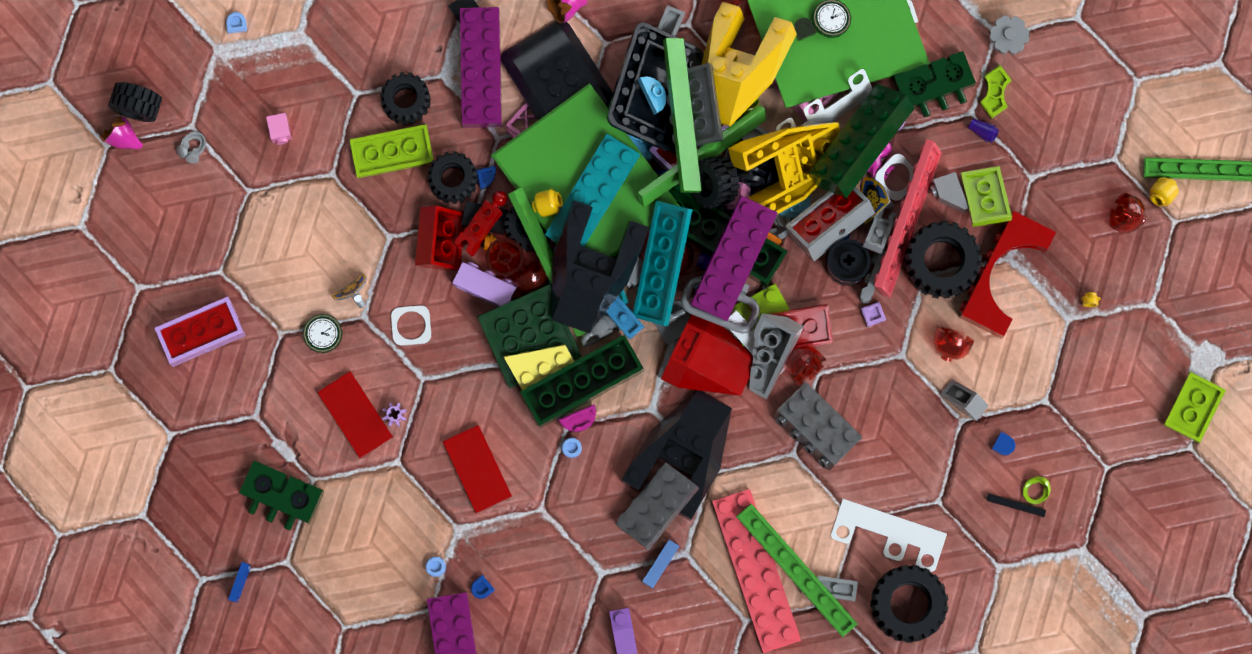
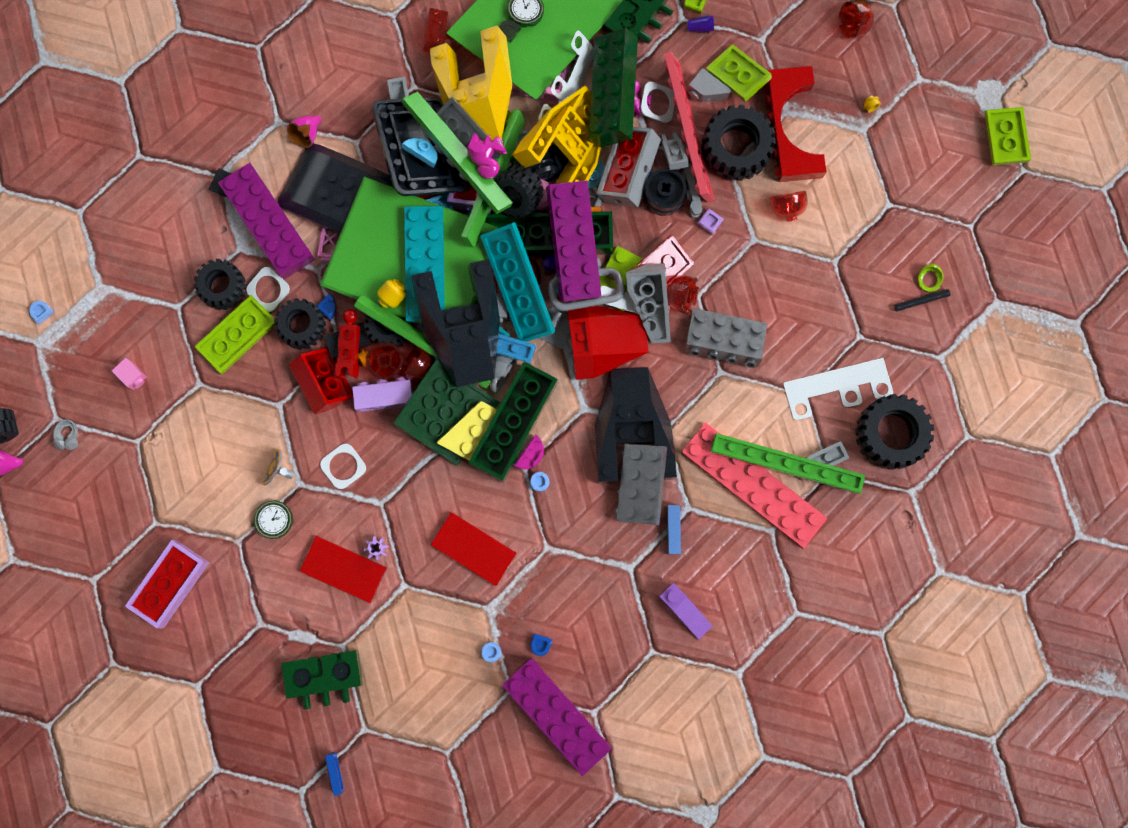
camera: 35 degrees left, 0 degrees up
shield [861,177,894,225] -> none
light grey slope [940,380,989,421] -> none
blue tile [991,432,1015,456] -> none
none -> white piece [247,267,290,312]
none -> dark pink animal [467,133,507,179]

